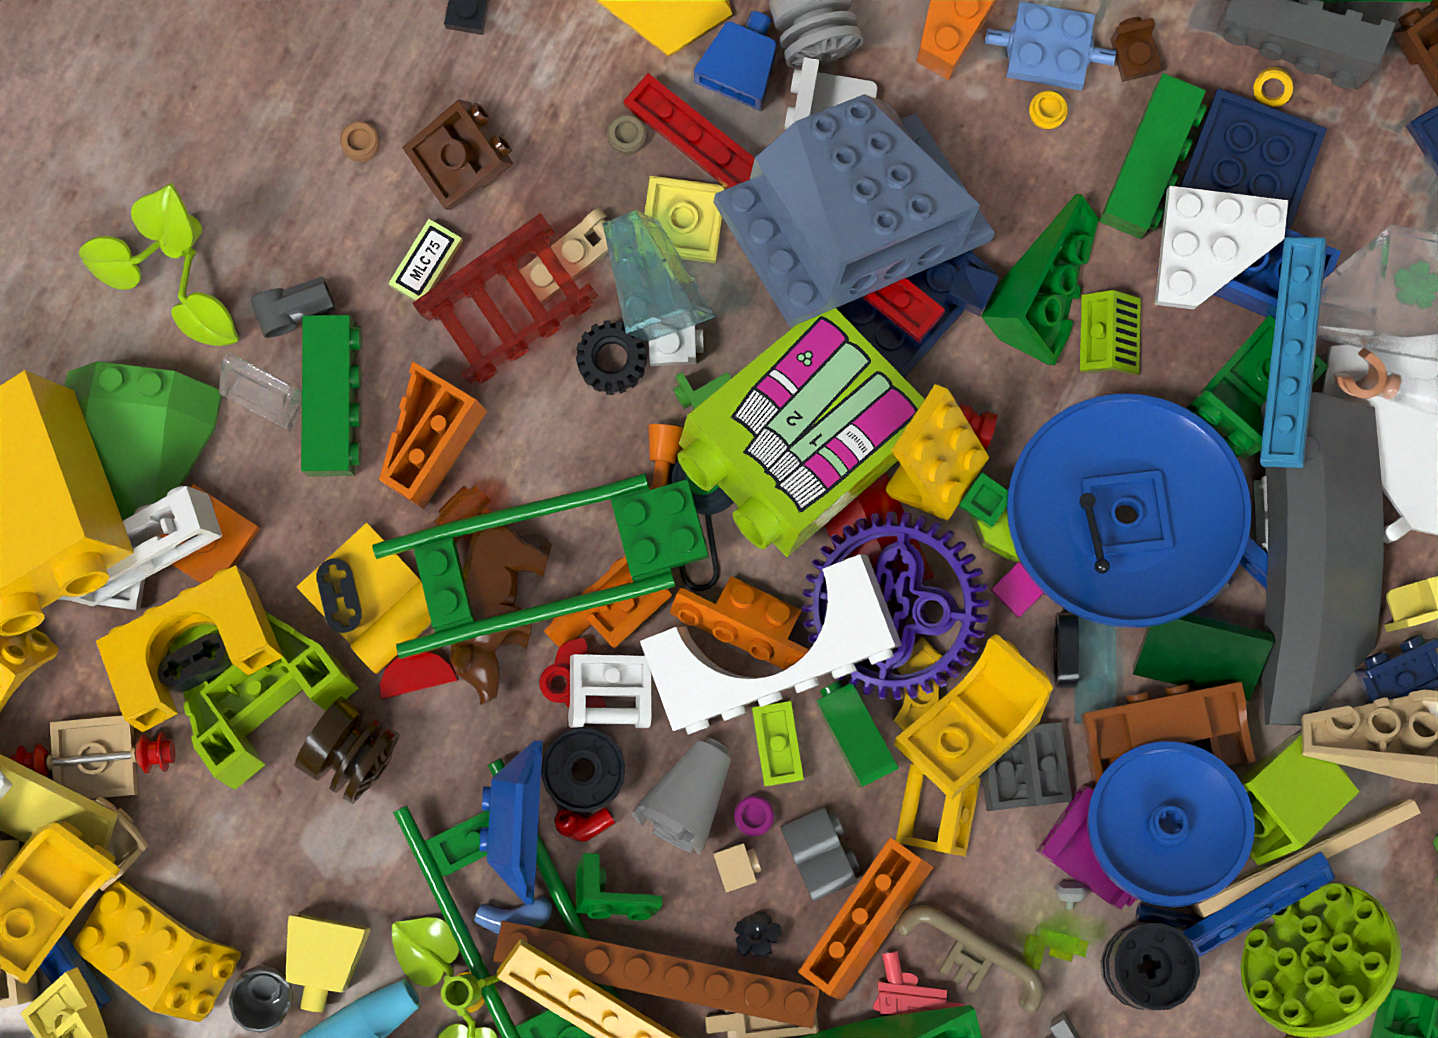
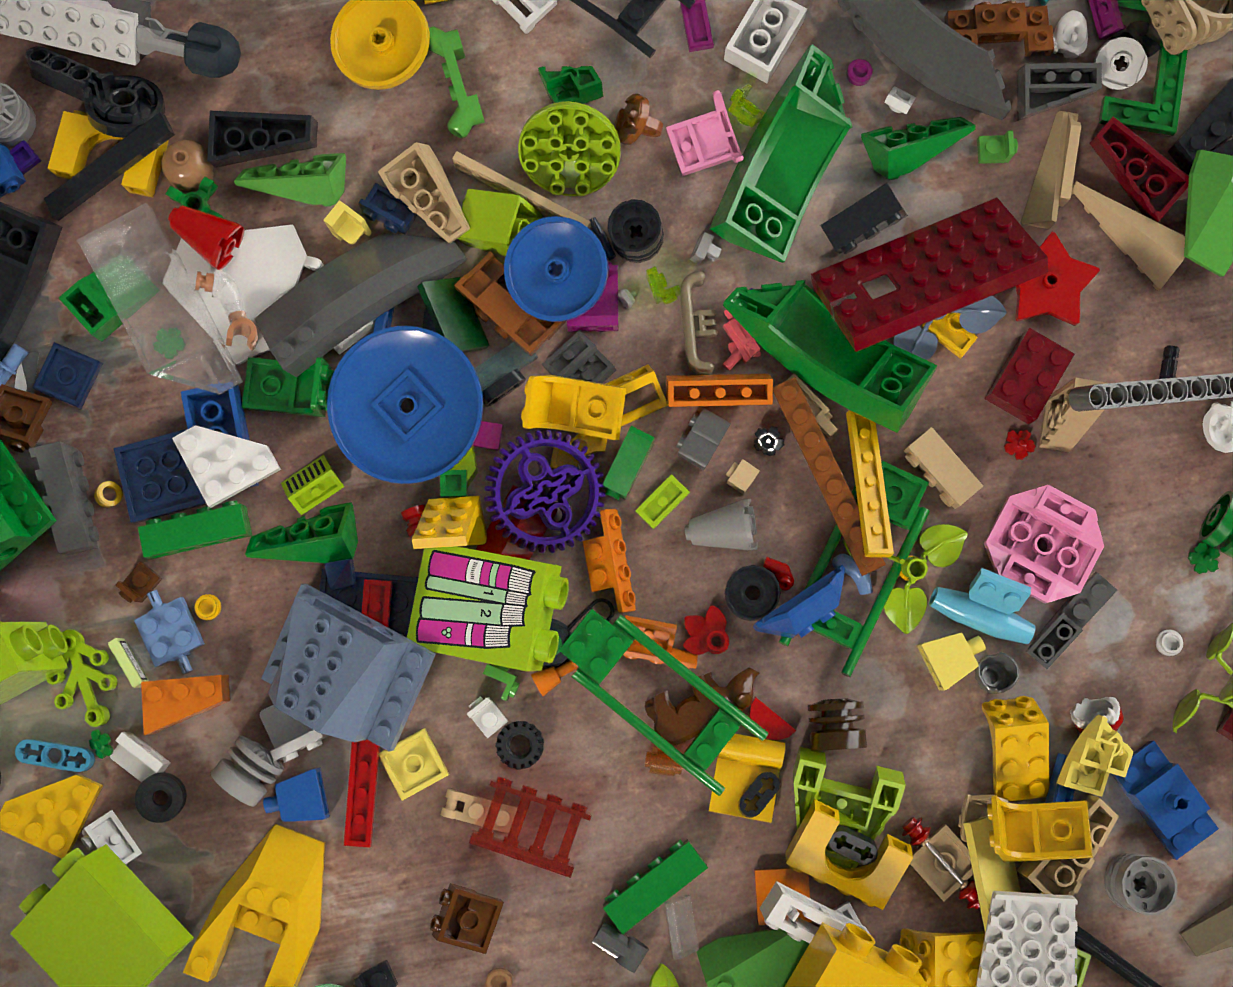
camera: 125 degrees left, 0 degrees up
orange wedge [379,361,487,509] -> none
tile [388,219,463,306] -> none
white plate [568,655,651,728] -> none
green bracket [575,853,663,921] -> none
clear light blue wedge [602,210,716,342] -> none
dark tan tile [607,114,646,155] -> none
white arch [640,554,902,735] -> none
magenta tile [734,796,774,836] -> none
black hinge [1079,493,1110,574] -> none
blue tile [1182,852,1336,957] -> none
dark azure tile [1260,237,1327,468] -> none

